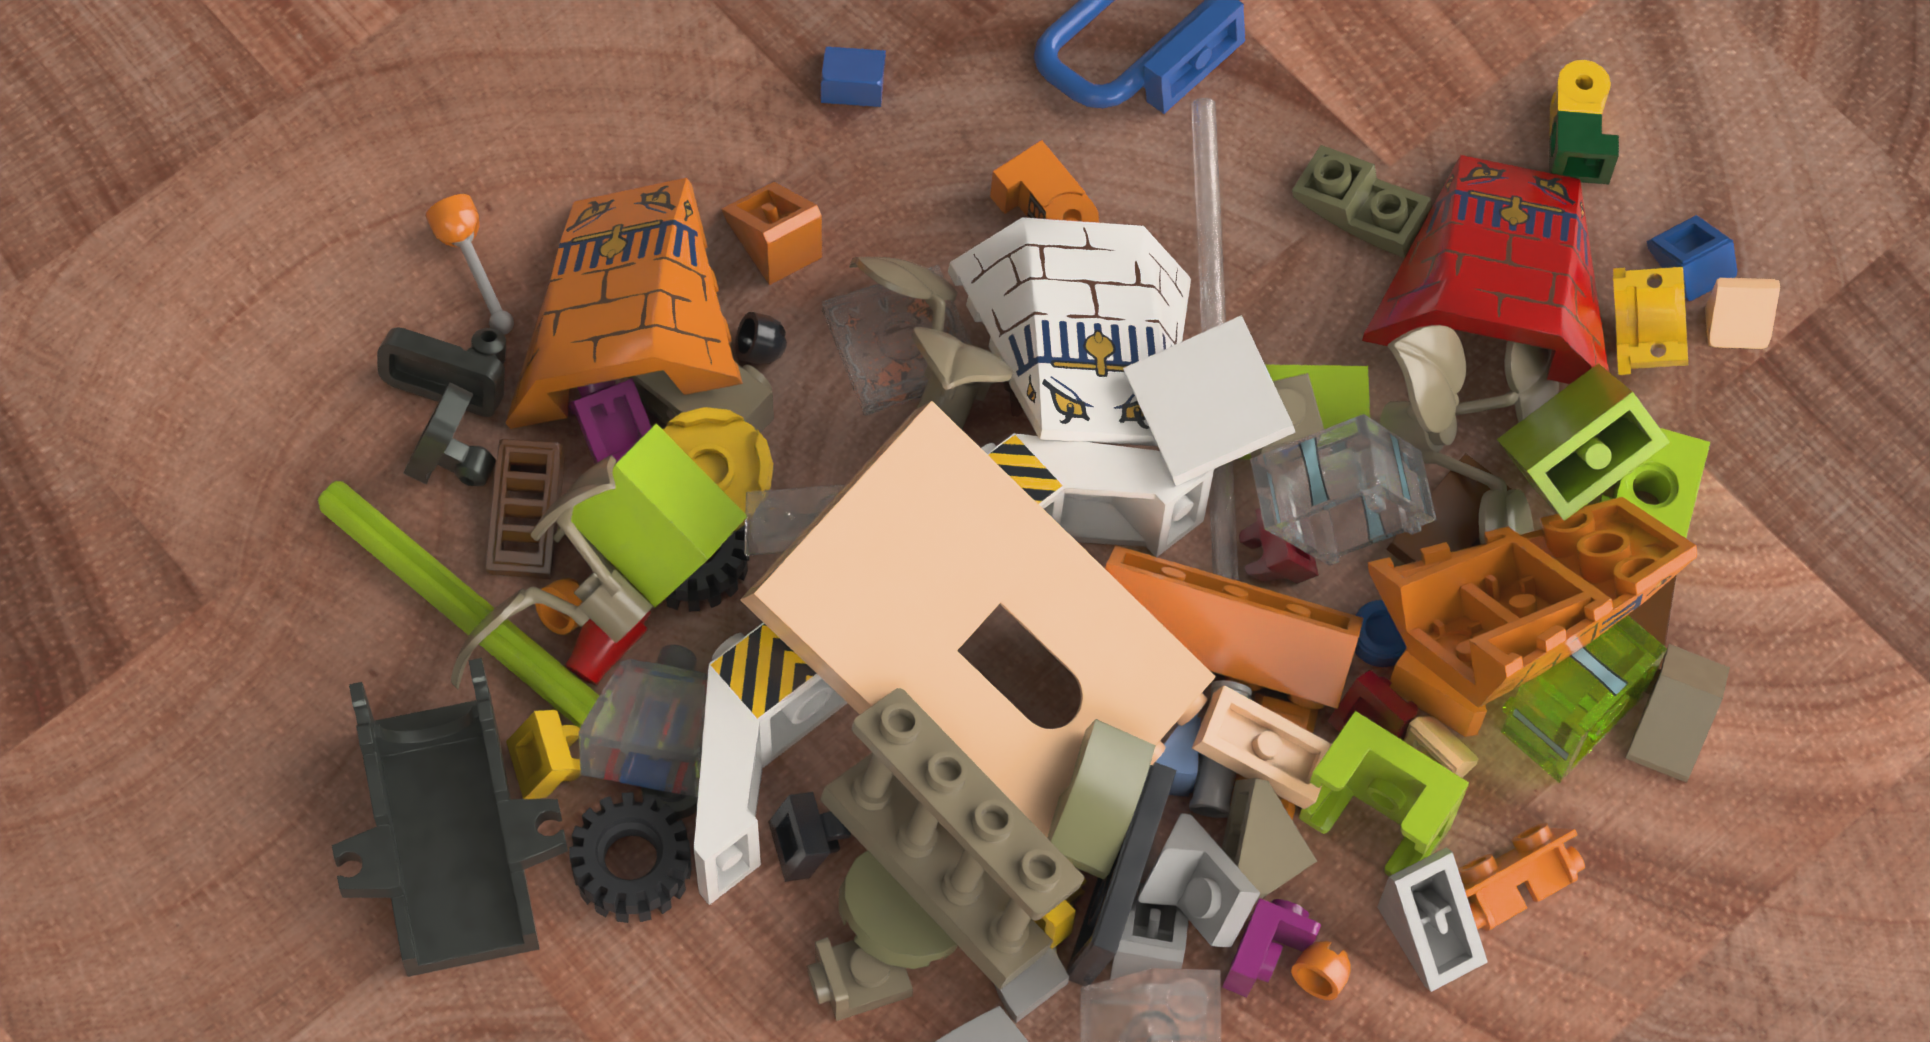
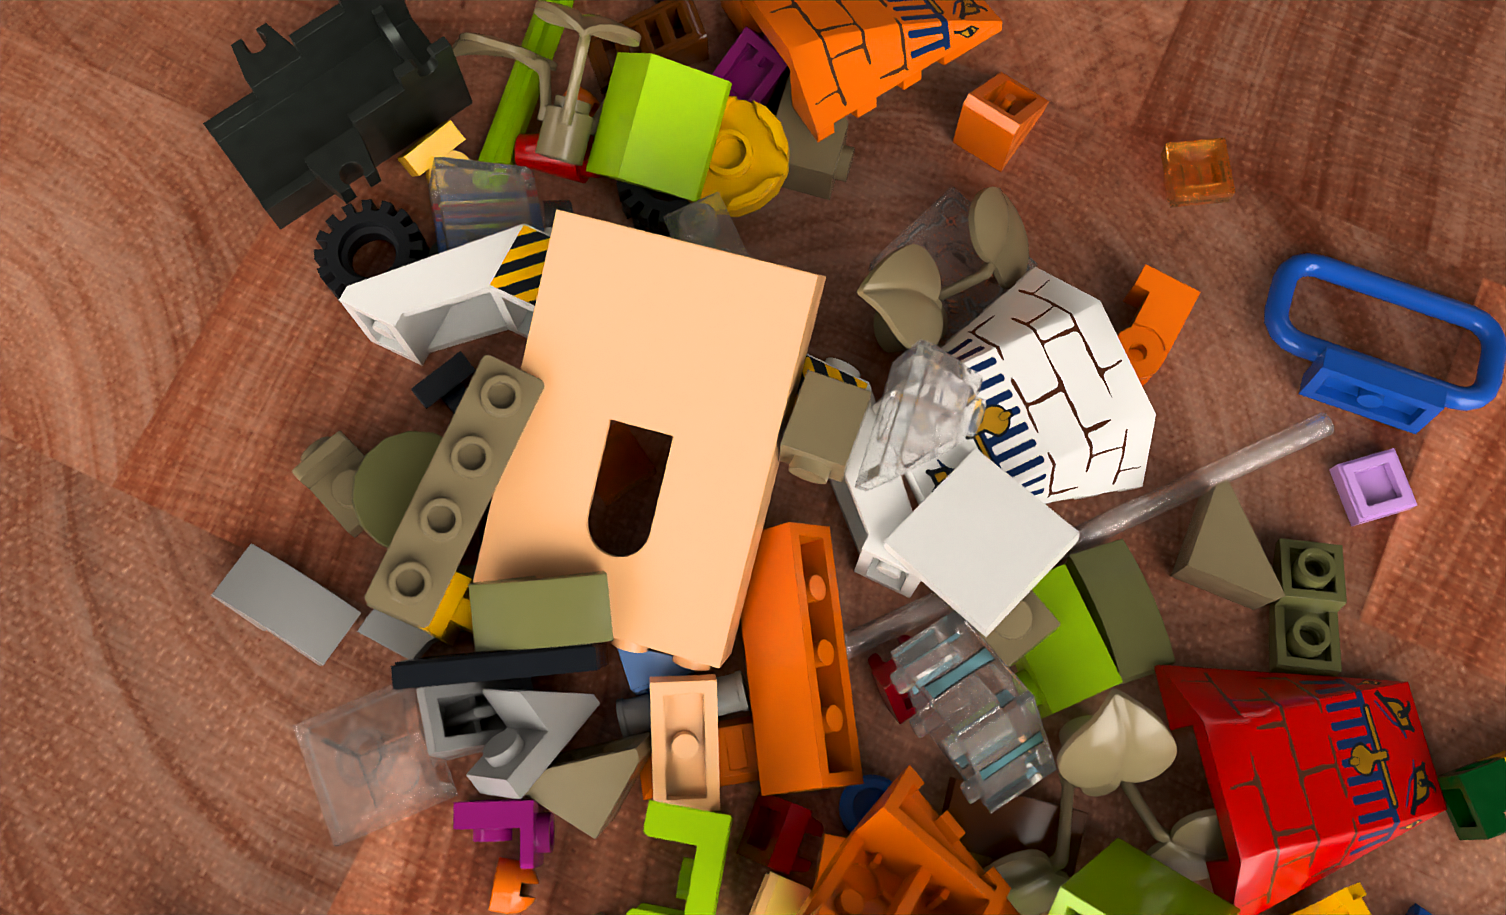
camera: 70 degrees right, 10 degrees up
black hinge [735,312,787,364] -> none
blue slope [821,46,886,107] -> none
none -> dark tan brick [780,370,872,484]
none -> clear slope [854,339,986,491]
none -> olive slope [1065,539,1175,686]
none -> clear orange tile [1160,138,1236,208]
none -> dark tan slope [1171,480,1286,610]
none -> lavender tile [1329,448,1417,527]

